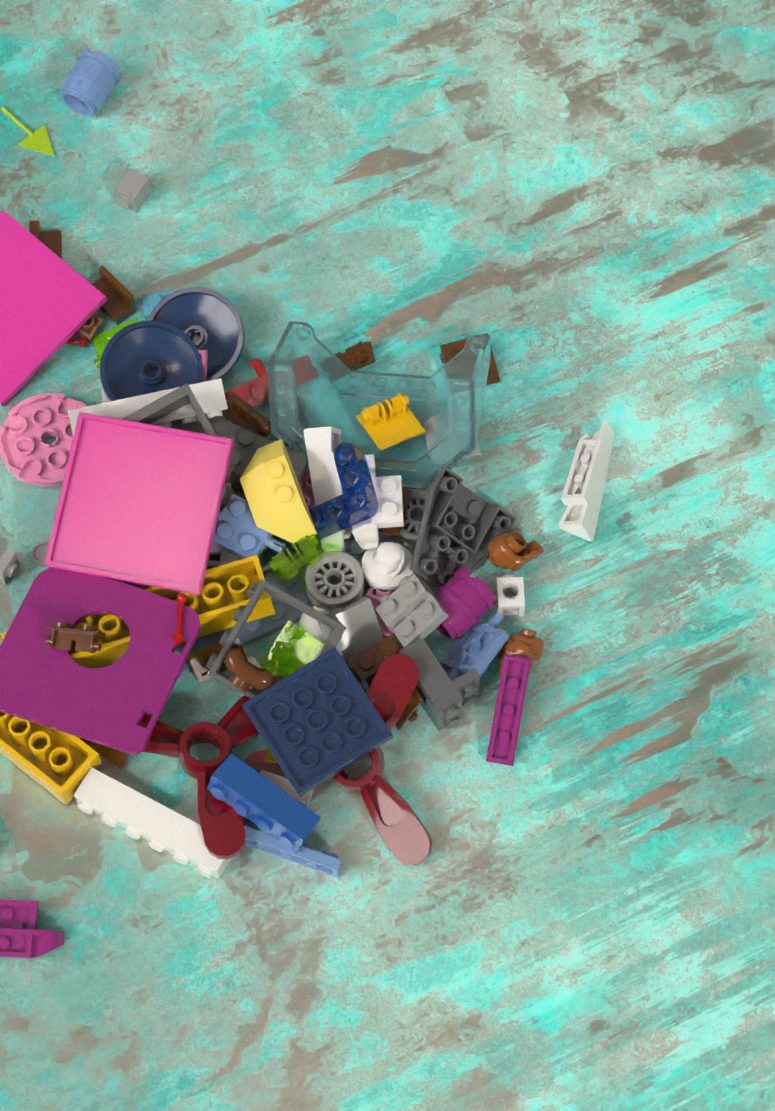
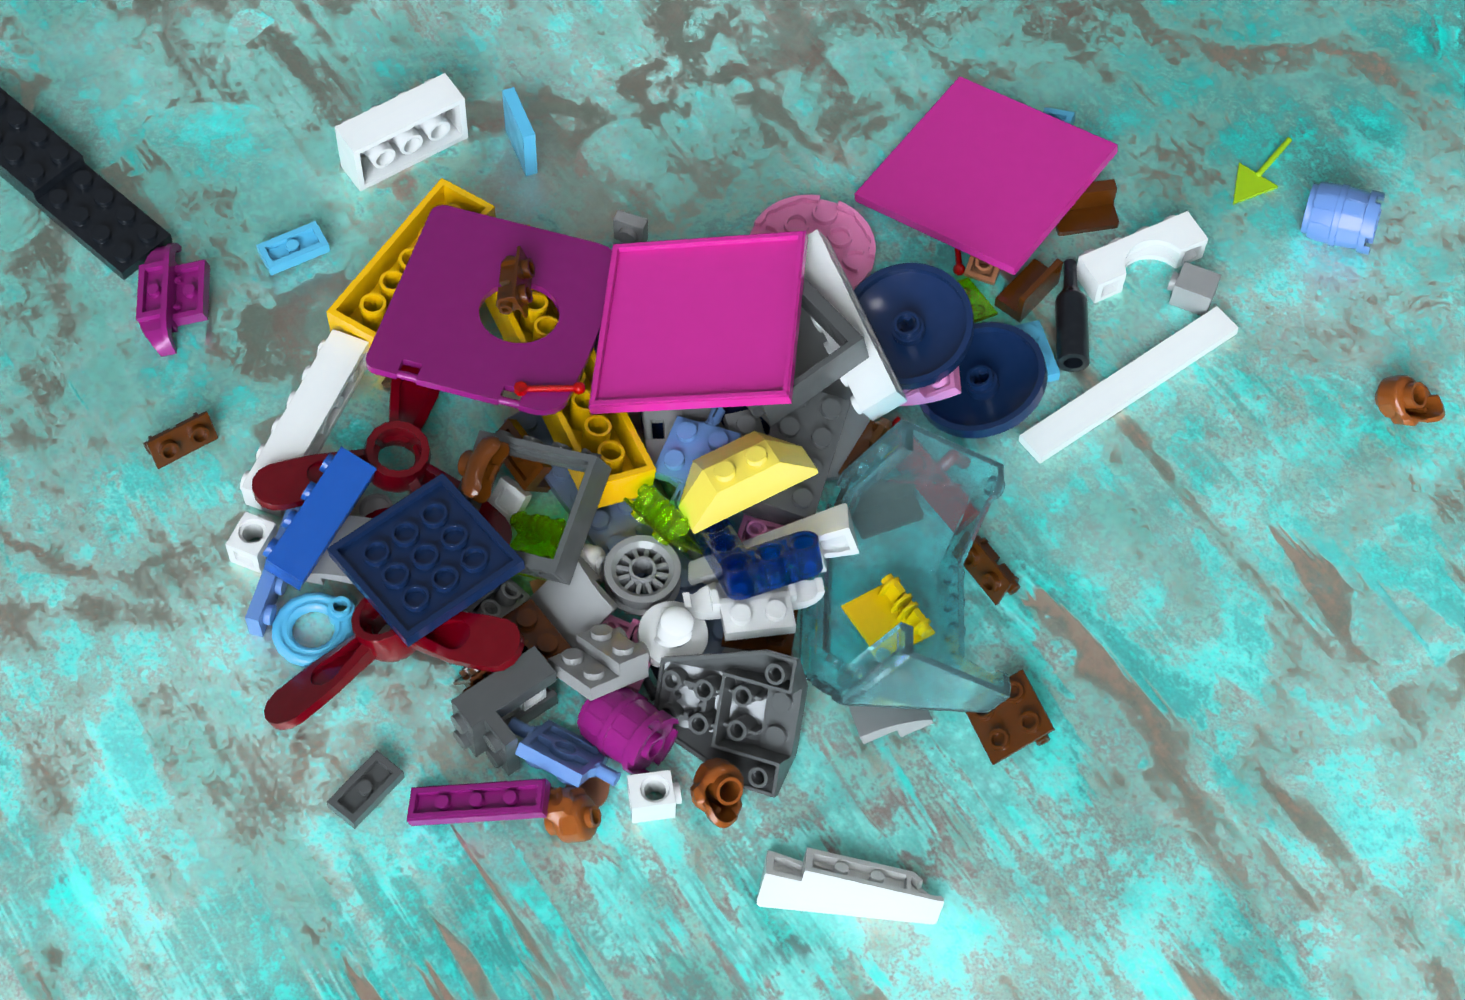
camera: 80 degrees right, 5 degrees down
none -> reddish brown hinge [143,411,218,469]
none -> white brick [225,511,278,573]
none -> medium azure piece [272,592,355,668]
none -> dark grey plate [327,750,405,829]
none -> white tile [1019,306,1239,464]
none -> black piece [1055,259,1090,372]
none -> white arch [1076,211,1208,303]
none -> dark orange head [1375,375,1445,426]

